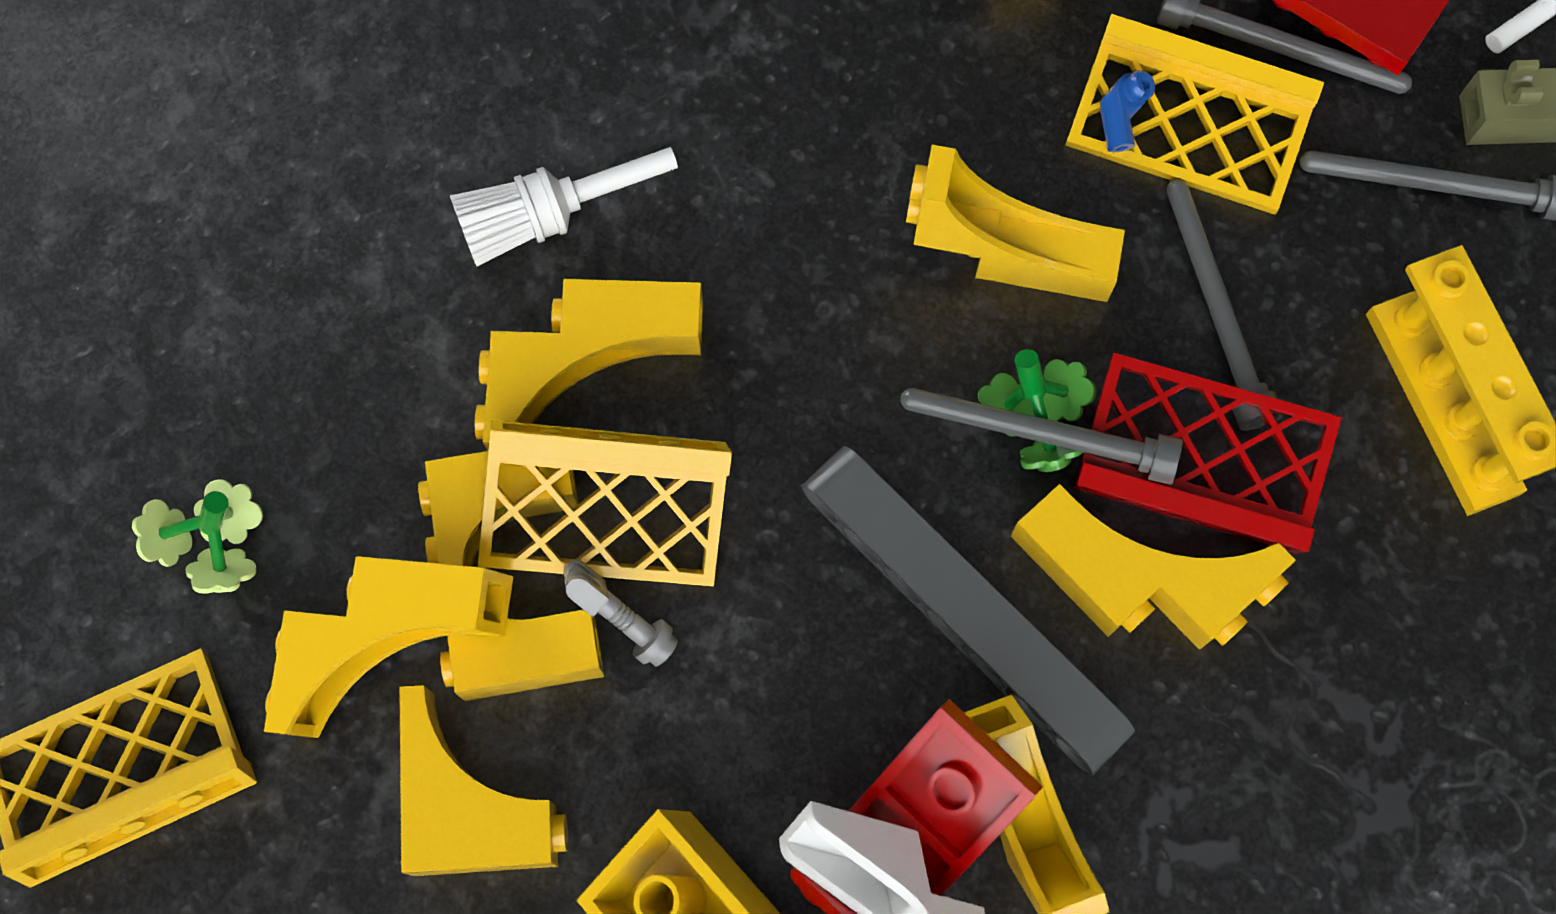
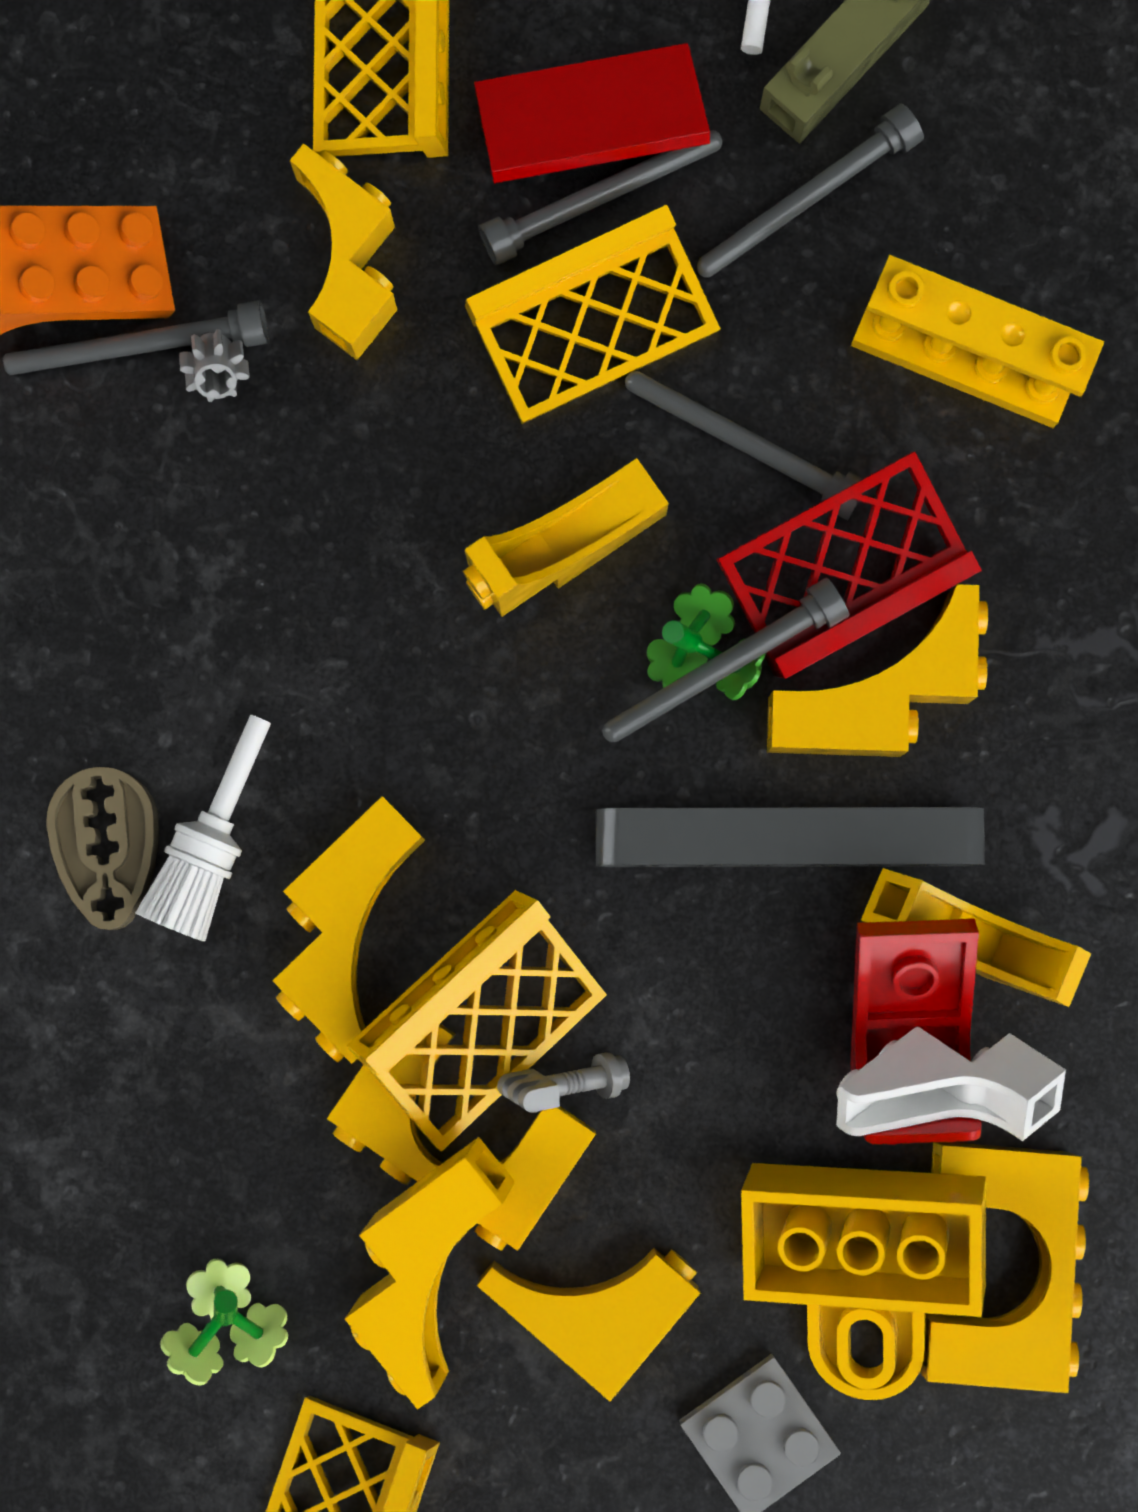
camera: 45 degrees left, 10 degrees up
blue arm [1100,70,1155,153] -> none
none -> dark tan piece [46,767,159,930]

